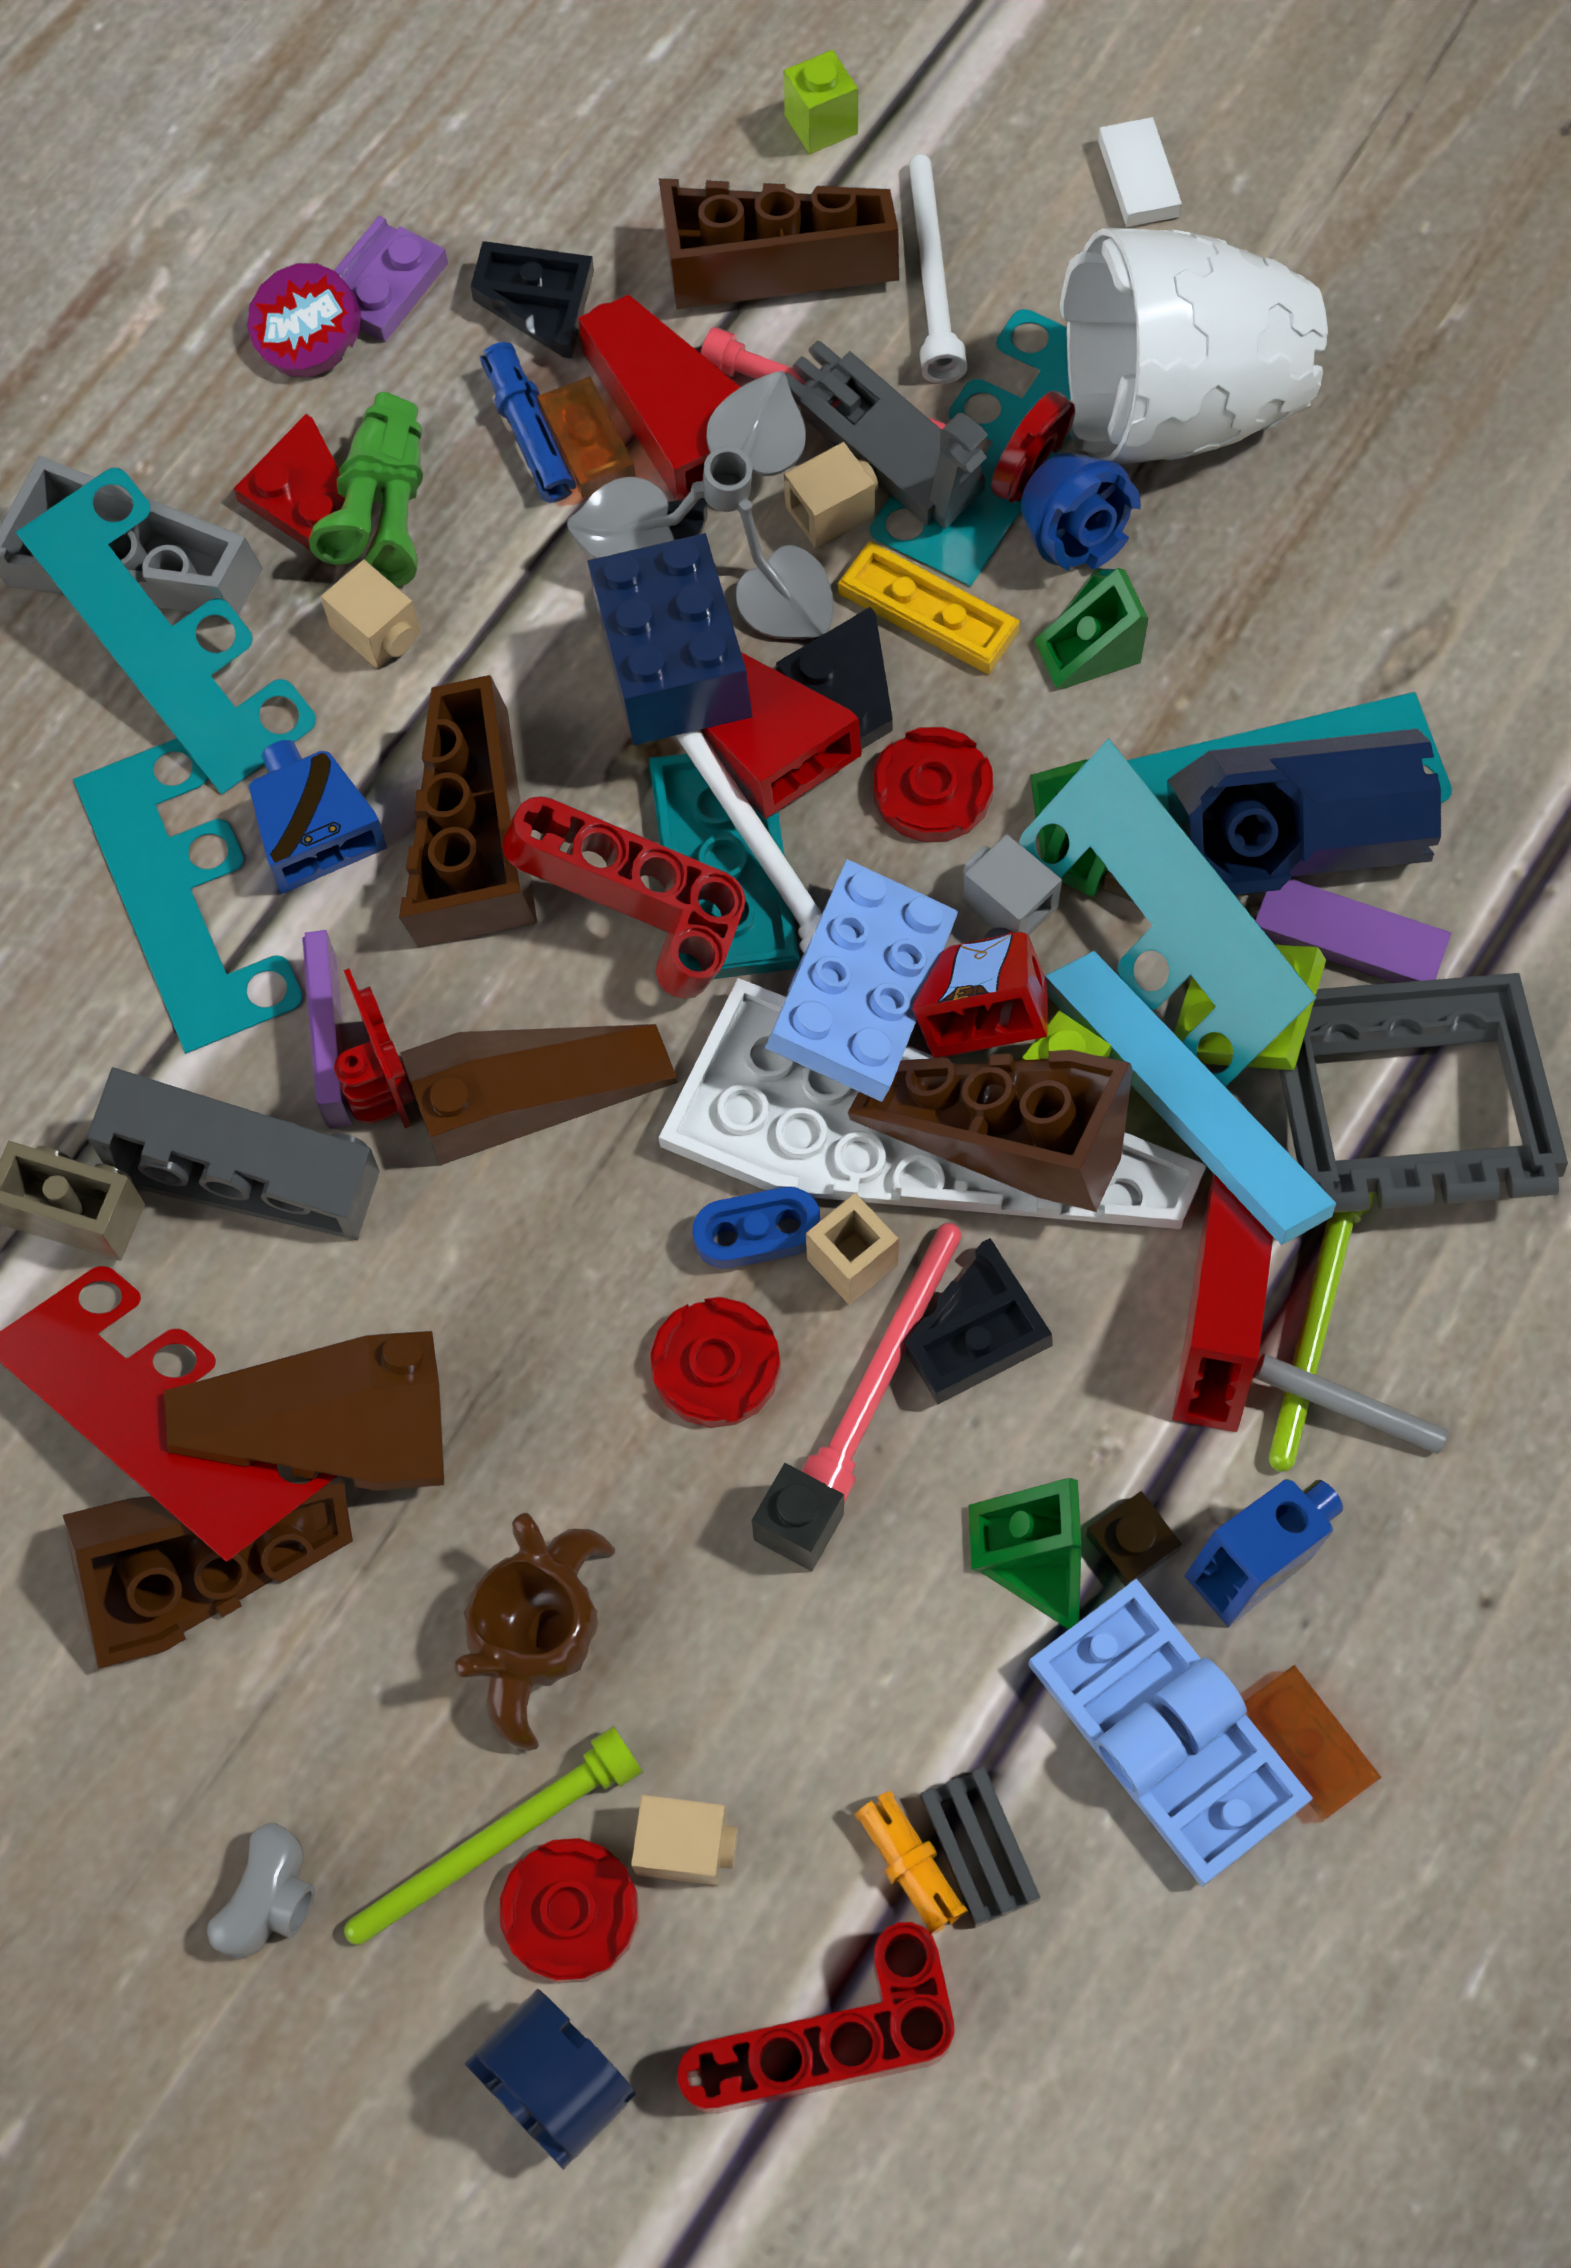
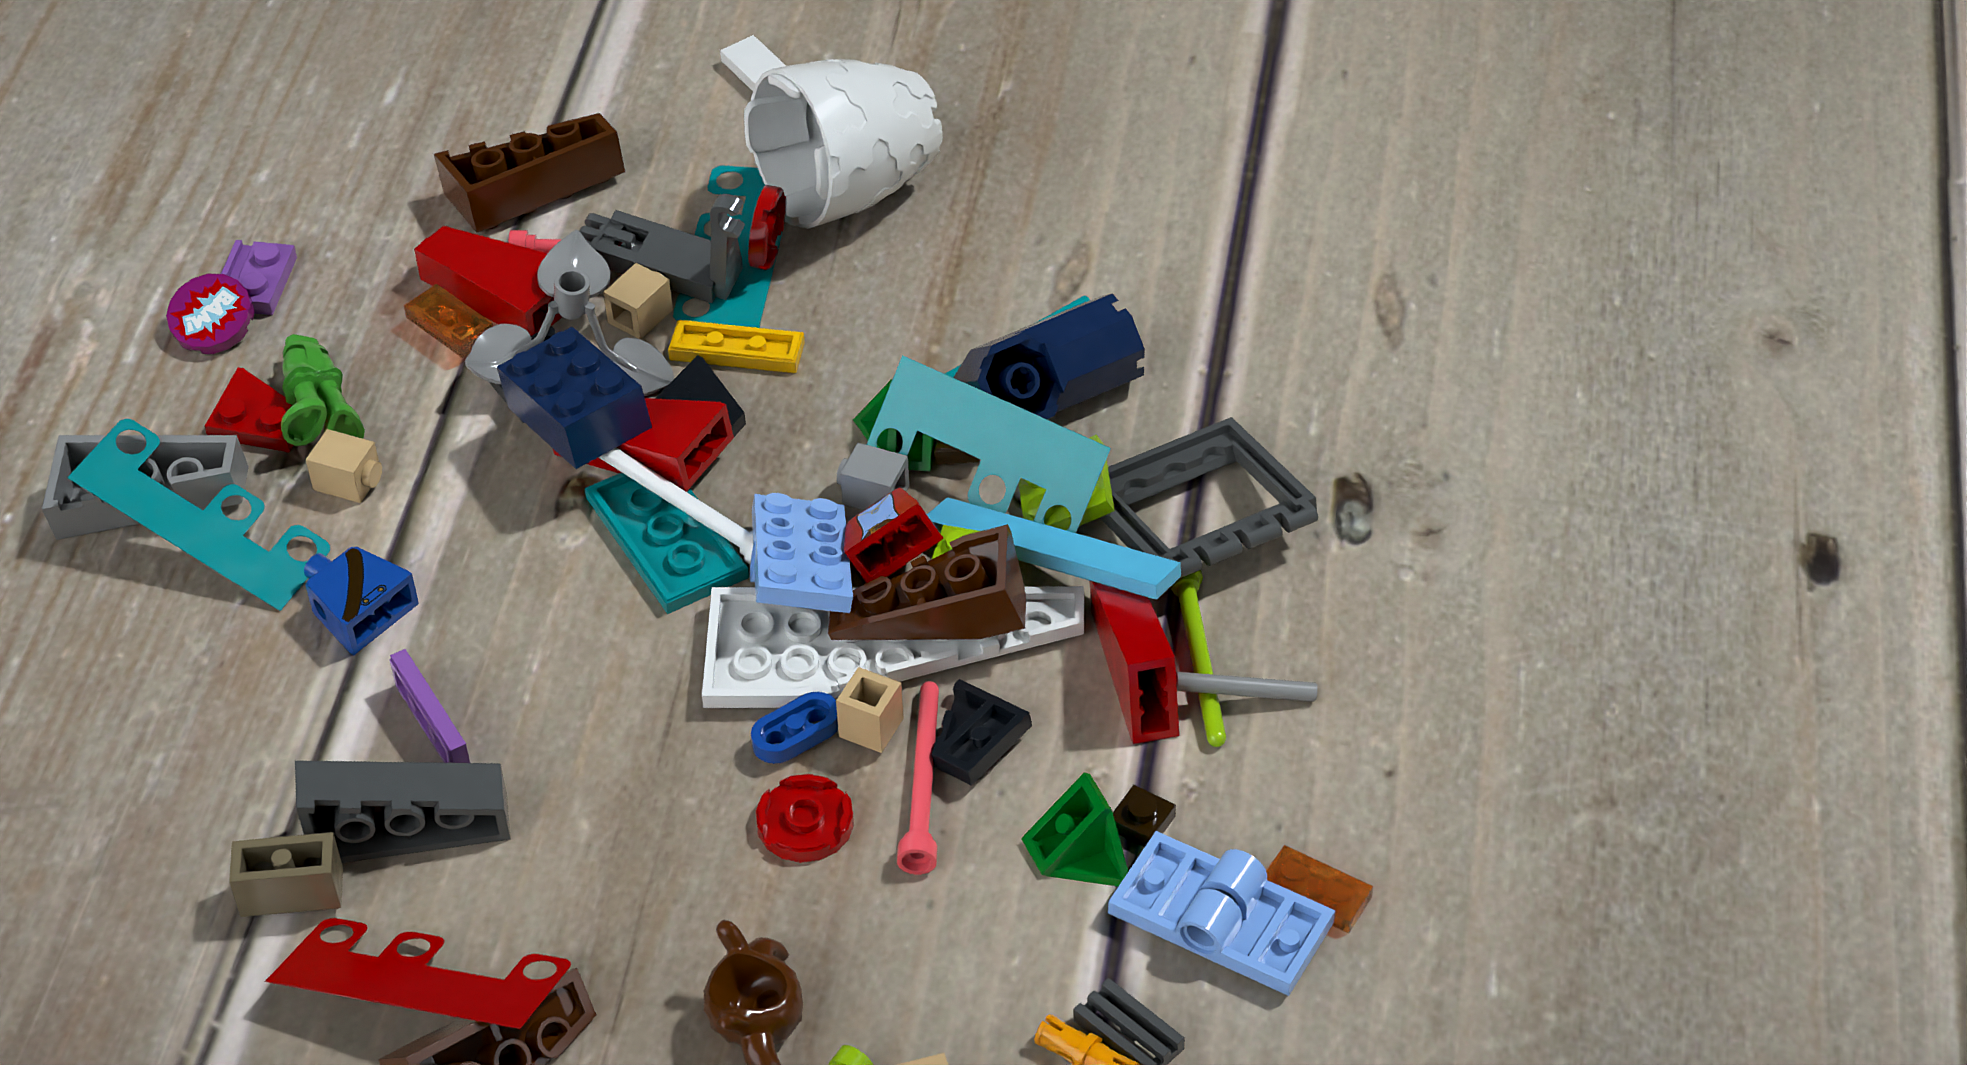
camera: 25 degrees left, 20 degrees down
teal piece [73,738,303,1054] -> none
reddish brown wedge [164,1331,444,1491] -> none
red hinge [334,968,415,1128] -> none
reddish brown wedge [399,675,537,948] -> none
reddish brown wedge [400,1024,678,1165] -> none
black wing [470,241,594,359] -> none
blue pin [480,342,576,503] -> none
red beam [502,796,745,999] -> none
pearl dark grey brick [751,1462,844,1572] -> none
lime brick [783,49,858,154] -> none
red tile [873,727,993,842] -> none
white piece [909,154,967,384] -> none
blue cone [1021,452,1141,571] -> none
green slope [1034,568,1149,689] -> none
blue torso [1184,1479,1343,1628] -> none
medium lavender tile [1256,879,1451,983] -> none

